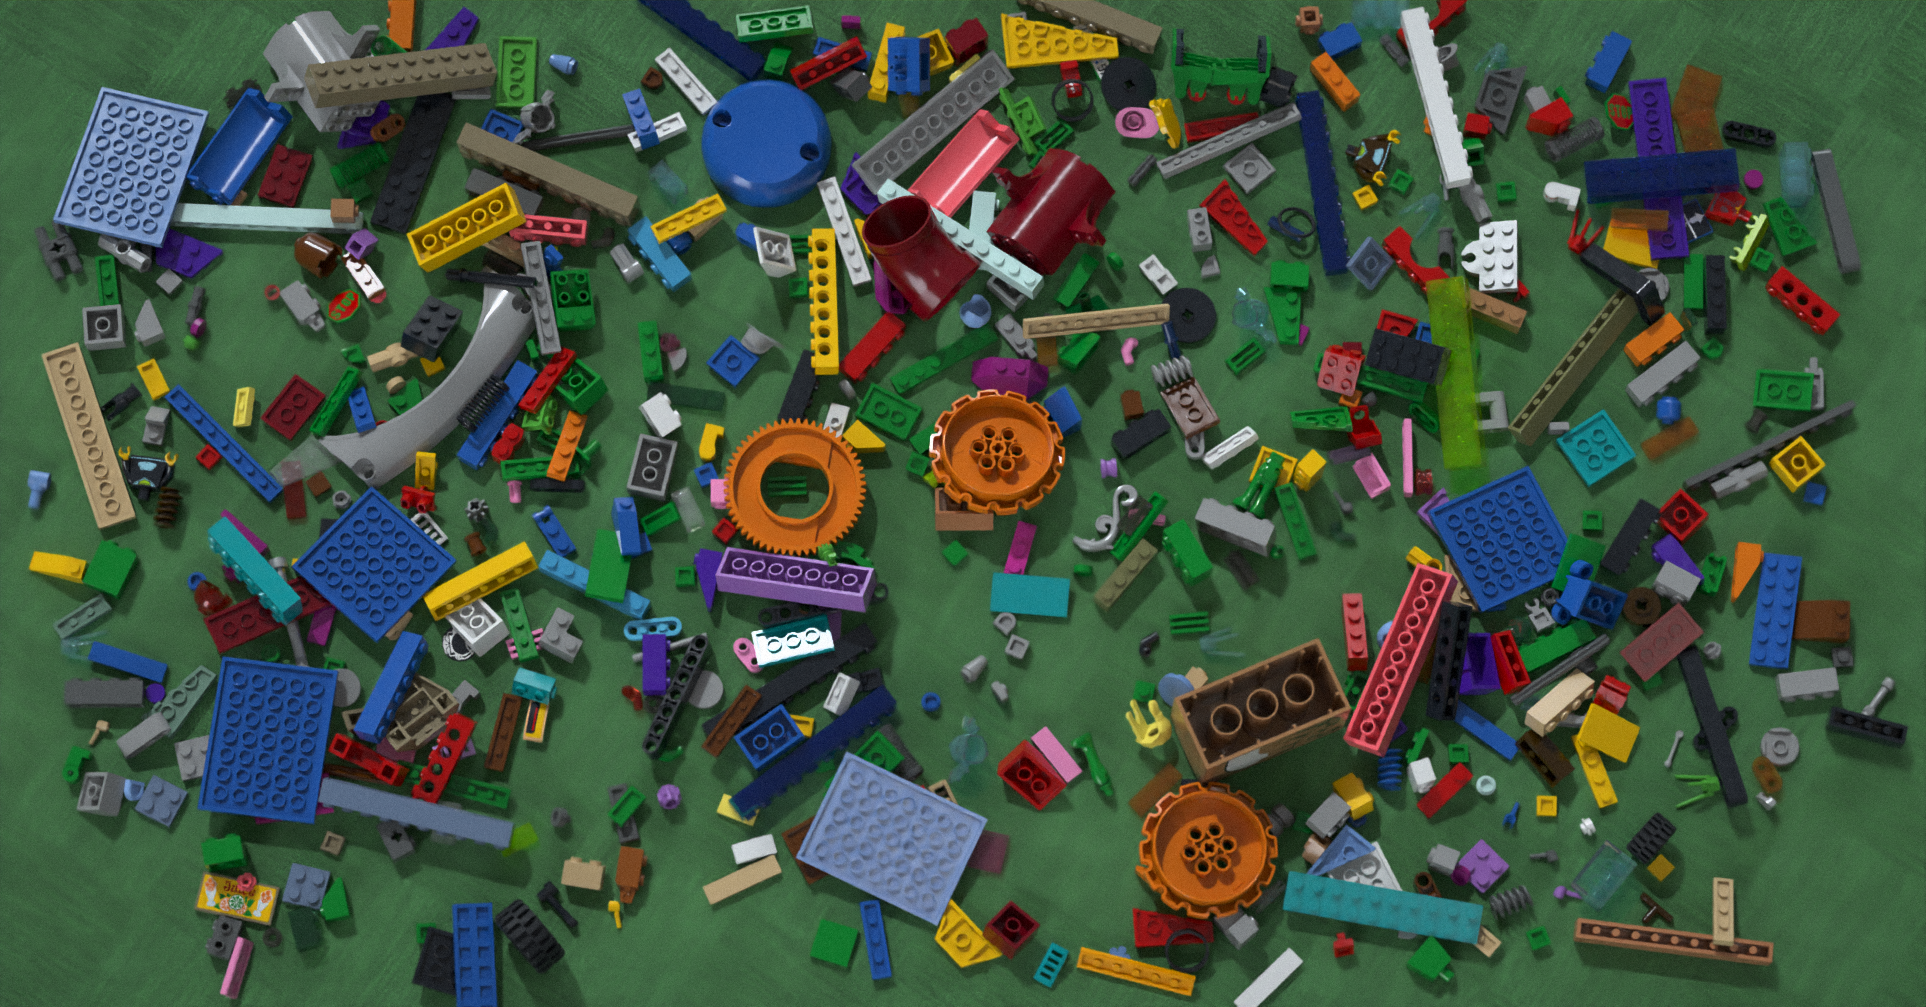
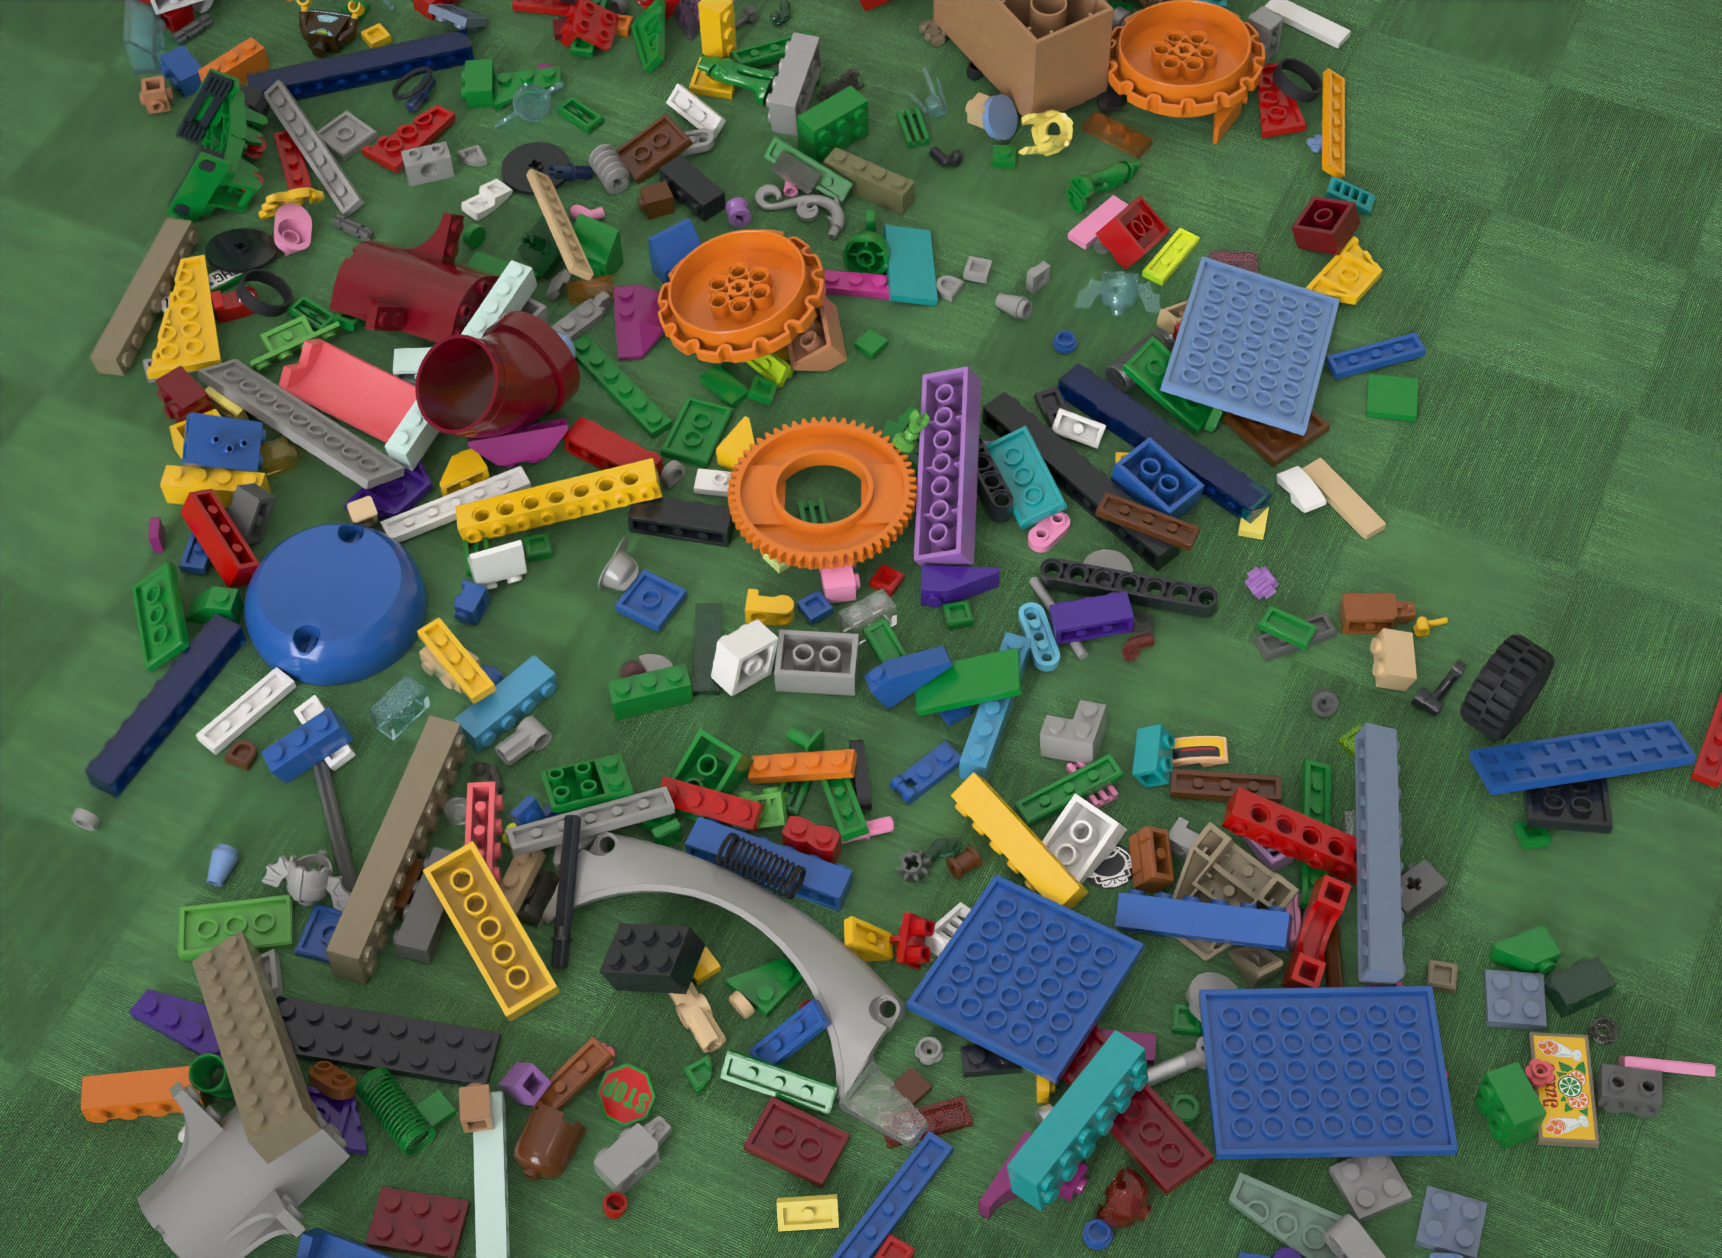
camera: 95 degrees left, 20 degrees down
none -> tan slope [347,496,378,527]
none -> green cylinder [843,231,891,275]
none -> dark orange brick [1129,826,1174,893]
none -> neon yellow tile [1142,228,1200,286]

